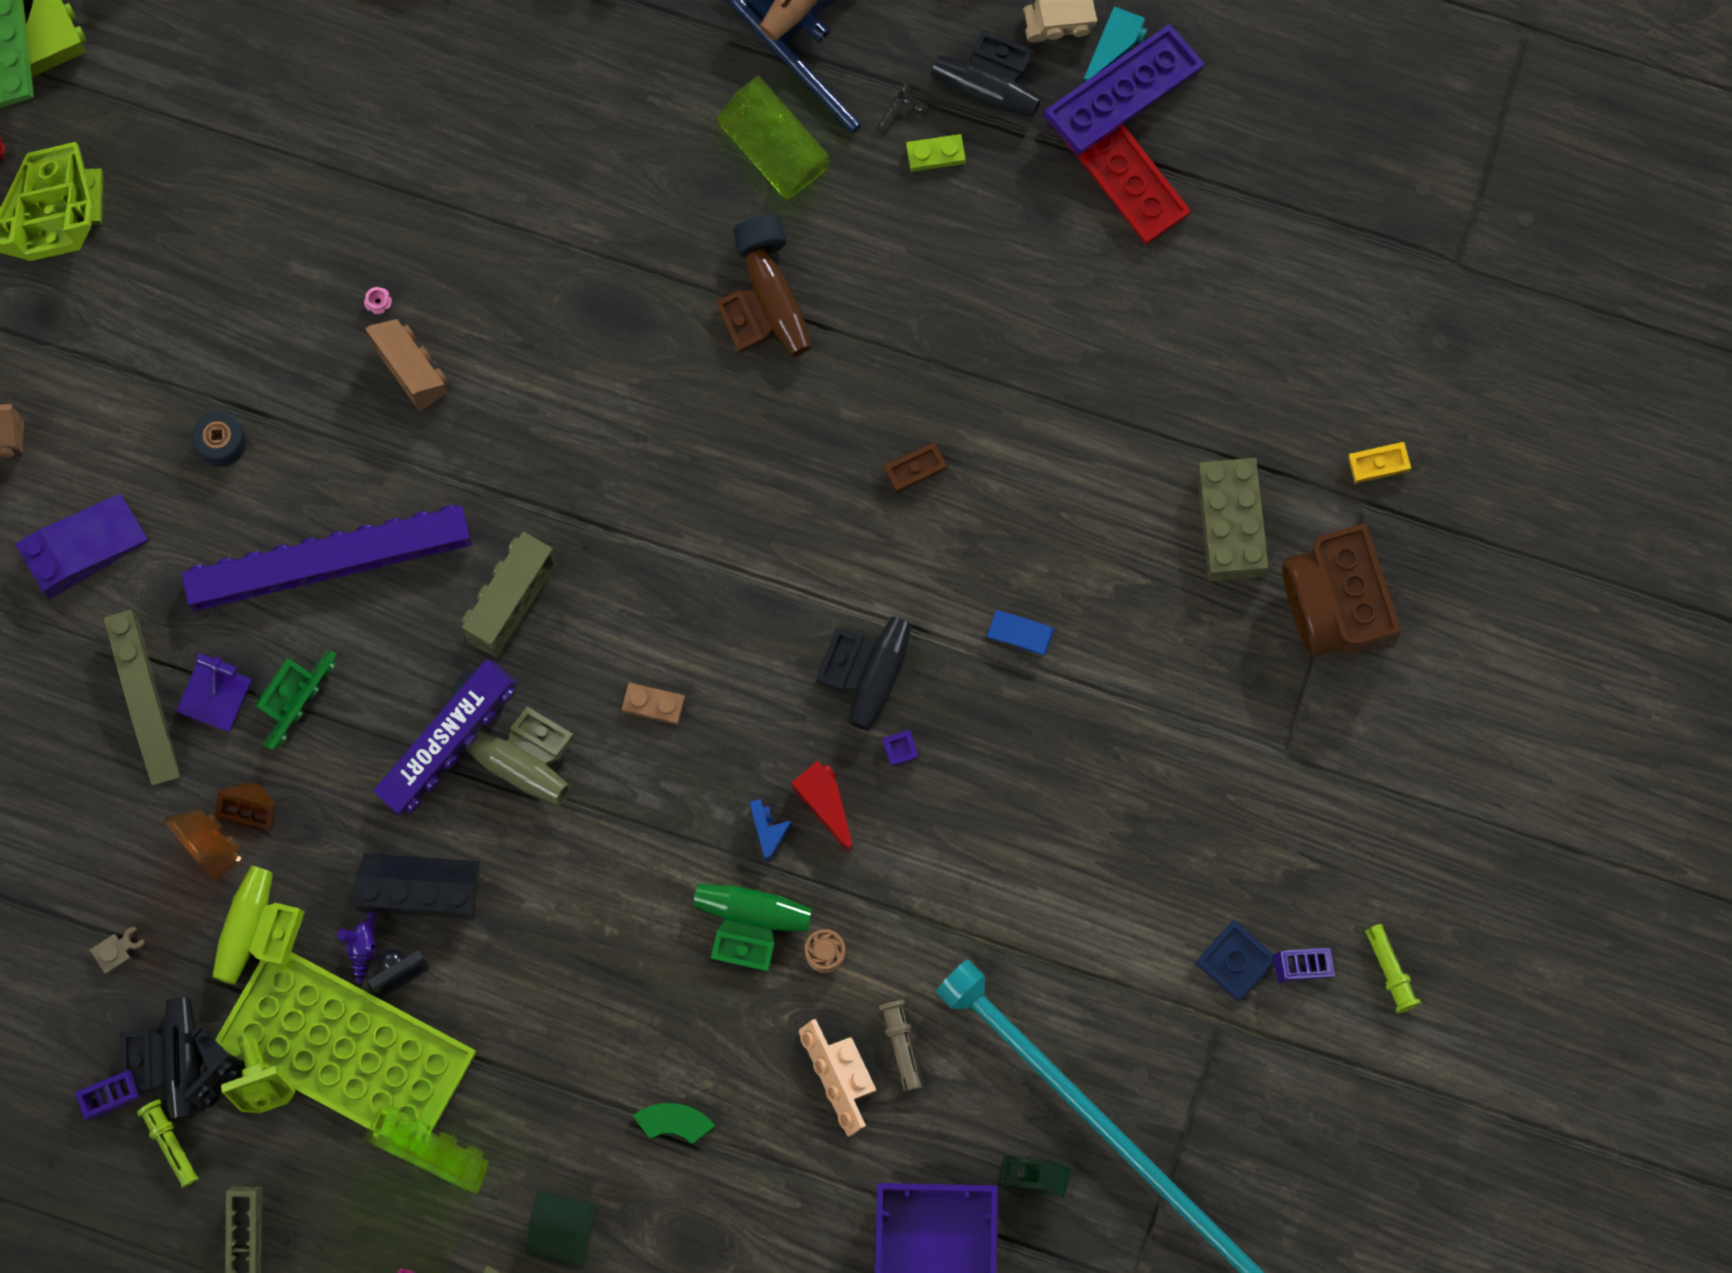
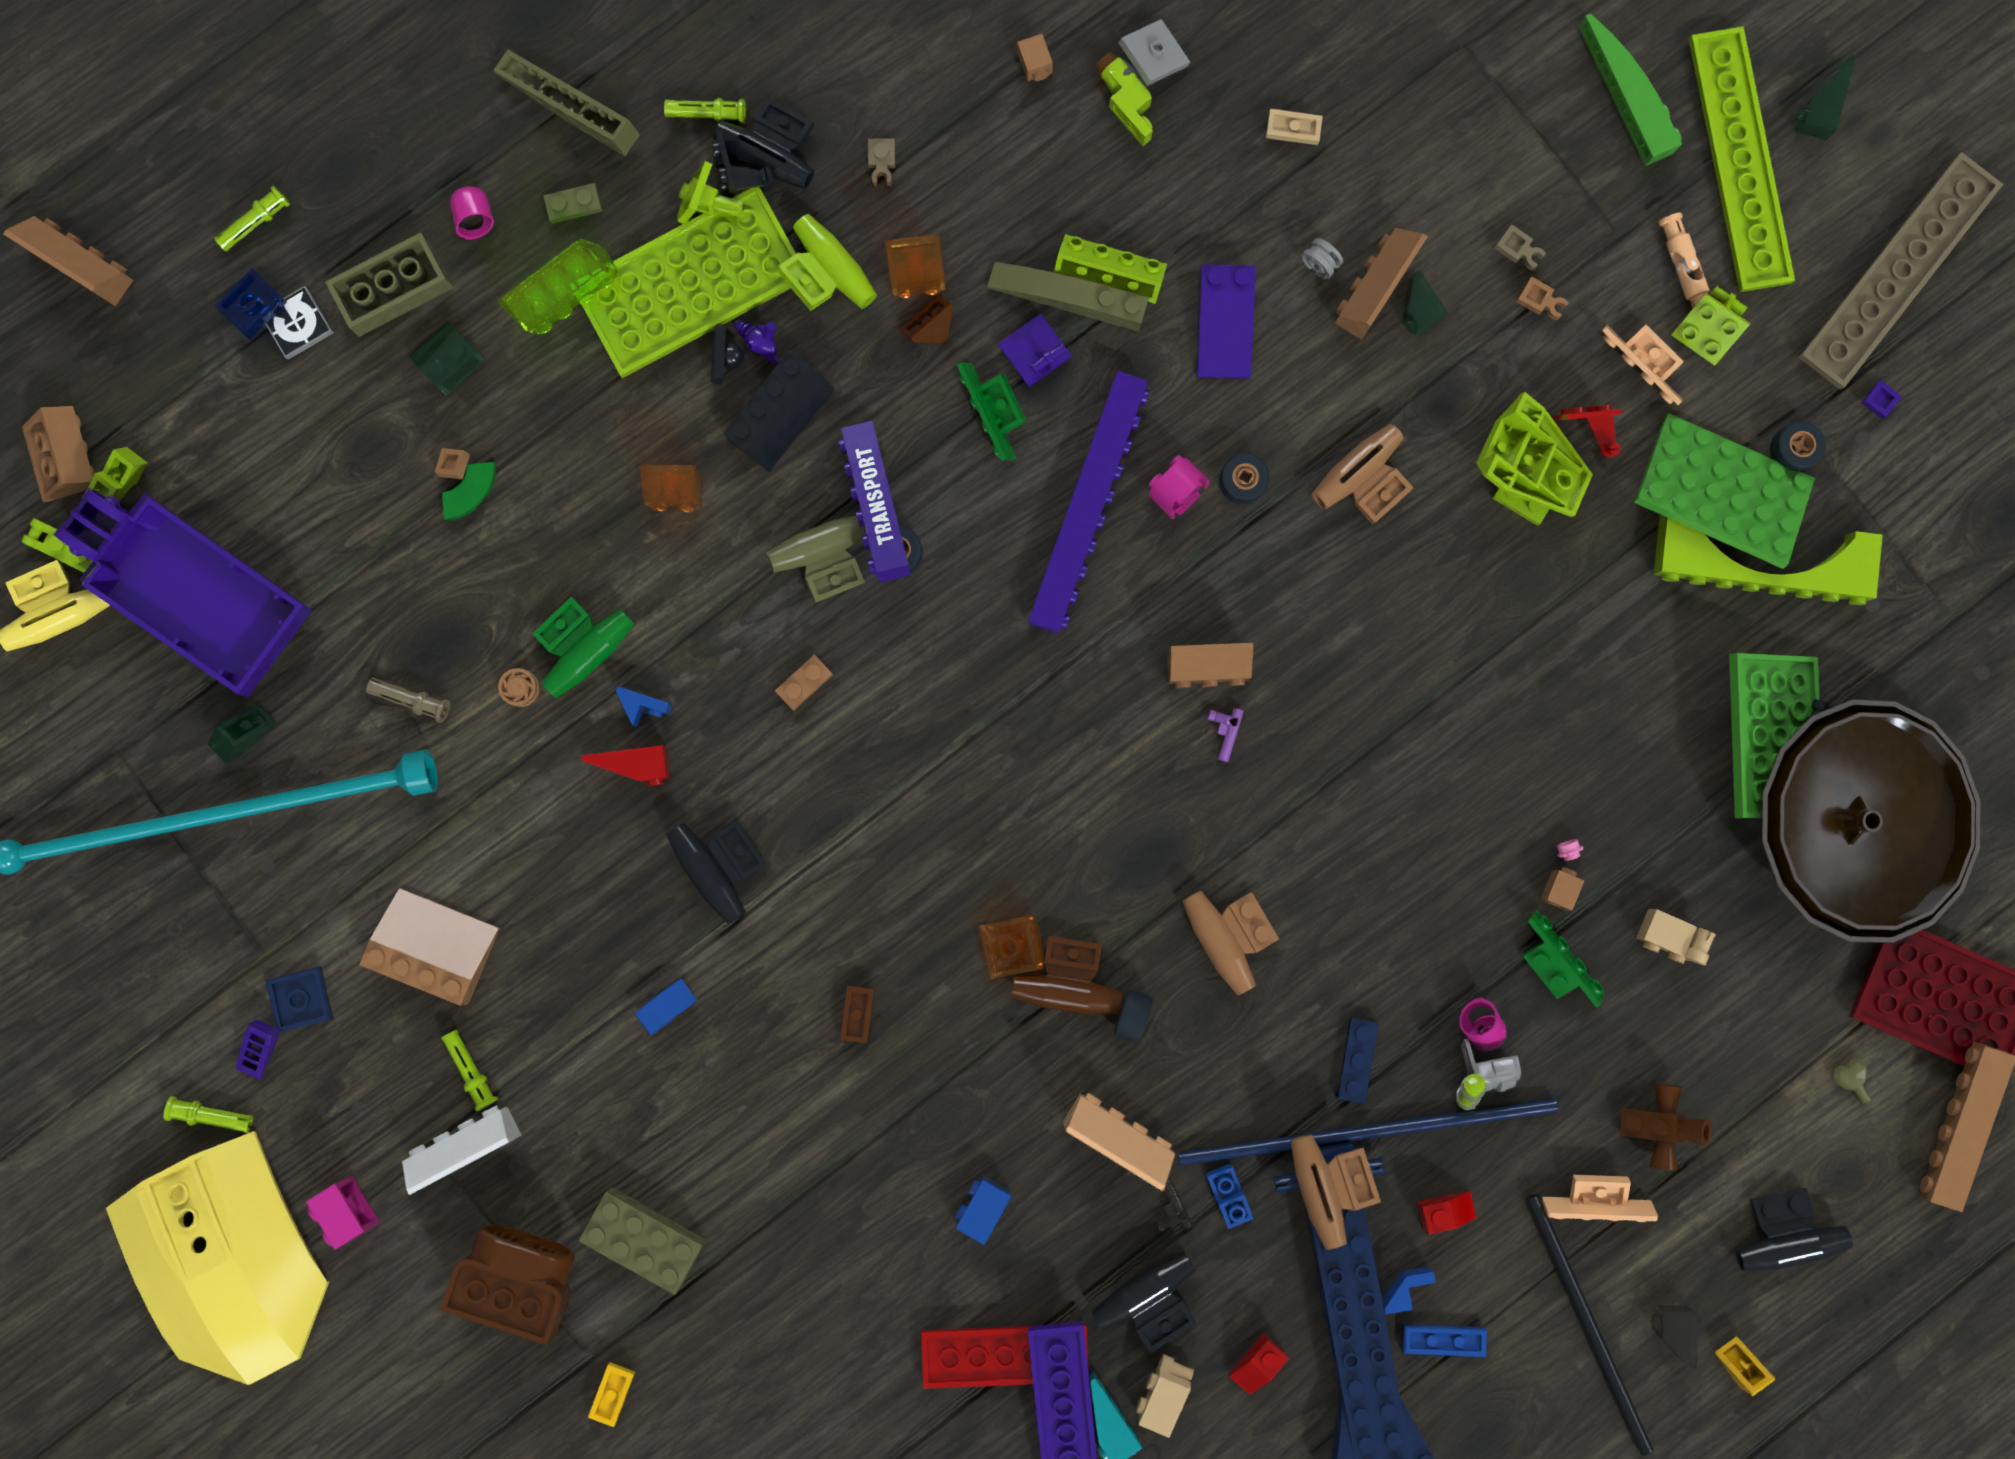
camera: 120 degrees right, 10 degrees up
dark purple slope [75,1070,140,1121] -> none
bright pink plate [364,287,392,314] -> none
olive brick [461,531,558,658] -> none
clear neon green slope [716,75,830,201] -> none
light nougat bracket [799,1019,876,1137] -> none
dark purple plate [882,730,919,767] -> none
lime plate [906,134,966,172] -> none
none -> light yellow wedge [106,1131,329,1385]
none -> dark pink brick [306,1176,380,1250]
none -> slope [359,888,500,1006]
none -> white slope [402,1105,522,1195]
none -> medium nougat plate [435,448,470,479]
none -> lime pin [441,1030,498,1112]
none -> olive plate [543,183,603,224]
none -> clear orange slope [640,464,703,512]
none -> blue brick [954,1176,1011,1245]
none -> clear orange slope [979,915,1045,979]
none -> lime brick [1054,234,1167,304]
none -> light nougat slope [1063,1093,1175,1191]
none -> dark pink brick [1149,455,1210,519]
none -> medium nougat plate [1182,890,1279,996]
none -> blue slope [1206,1163,1254,1229]
none -> medium lavender hose [1207,708,1244,762]
none -> medium nougat plate [1311,424,1413,525]
none -> dark blue plate [1337,1018,1378,1104]

